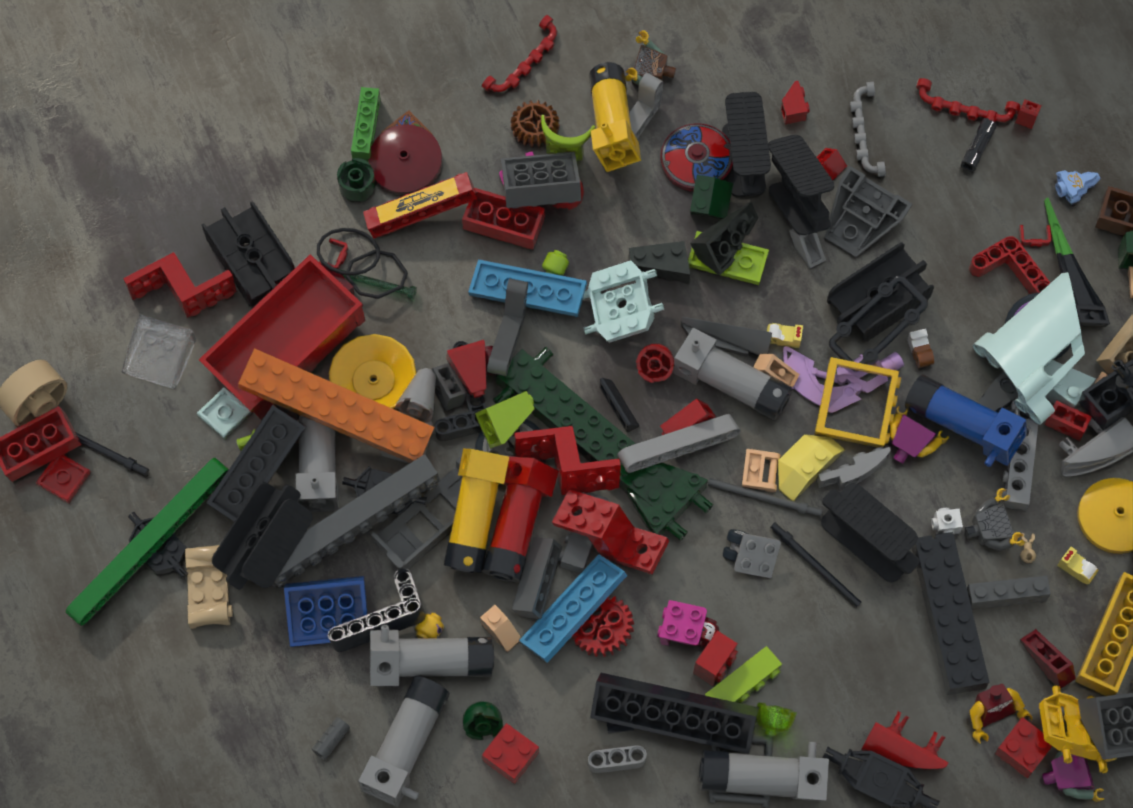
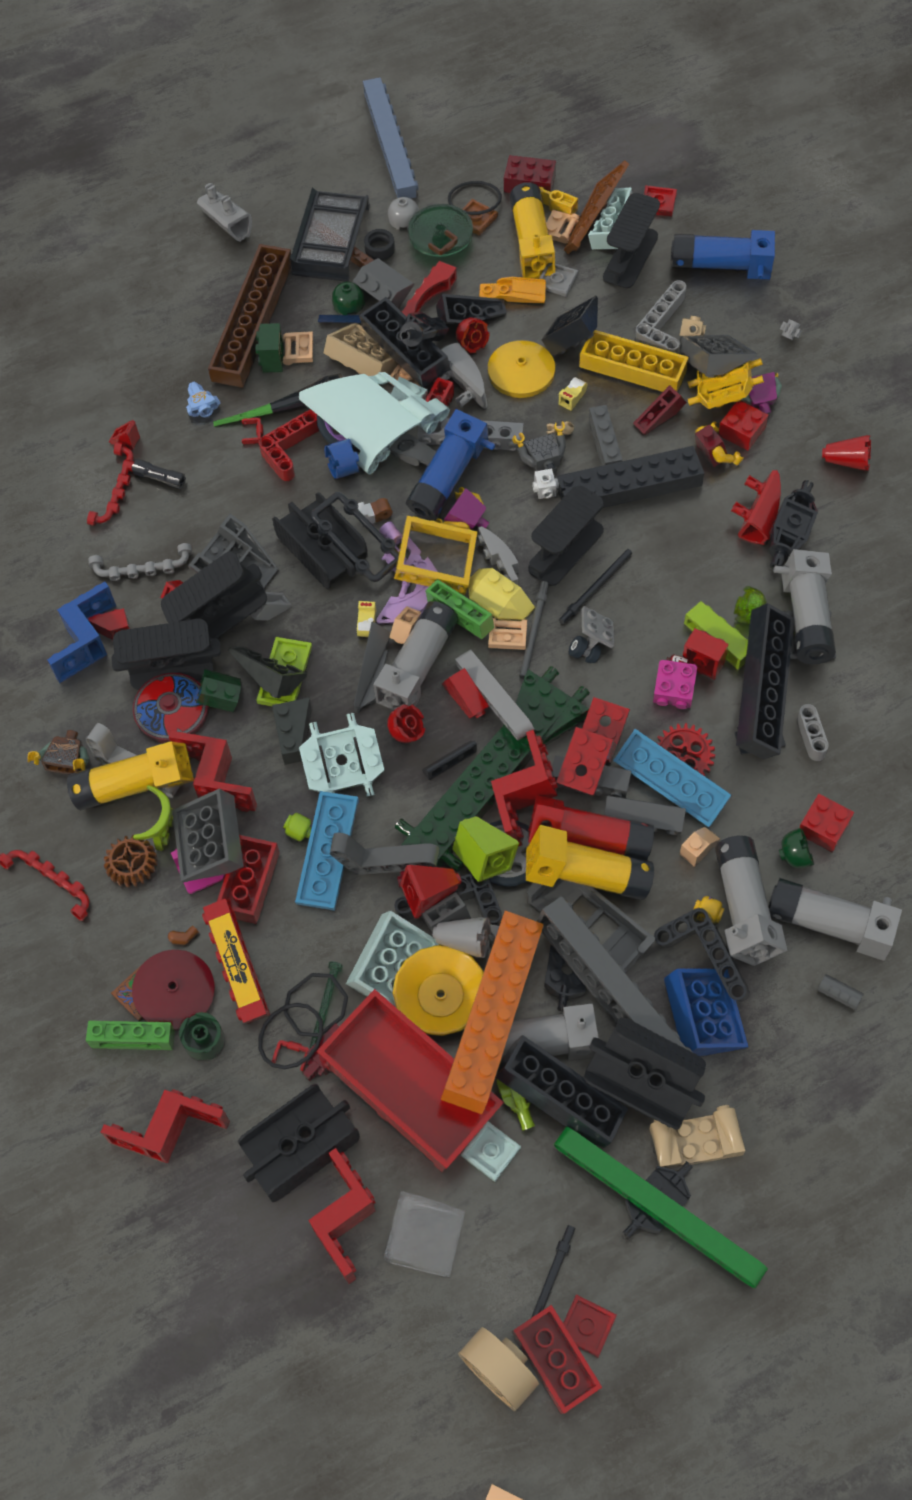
camera: 90 degrees left, 5 degrees down
none -> blue bracket [47,582,116,683]
none -> red bracket [101,1089,230,1164]
none -> dark orange arm [168,925,199,945]
none -> red bracket [169,730,257,812]
none -> blue brick [324,438,359,479]
none -> light aqua slope [346,911,439,1007]
none -> bright green brick [425,579,494,639]

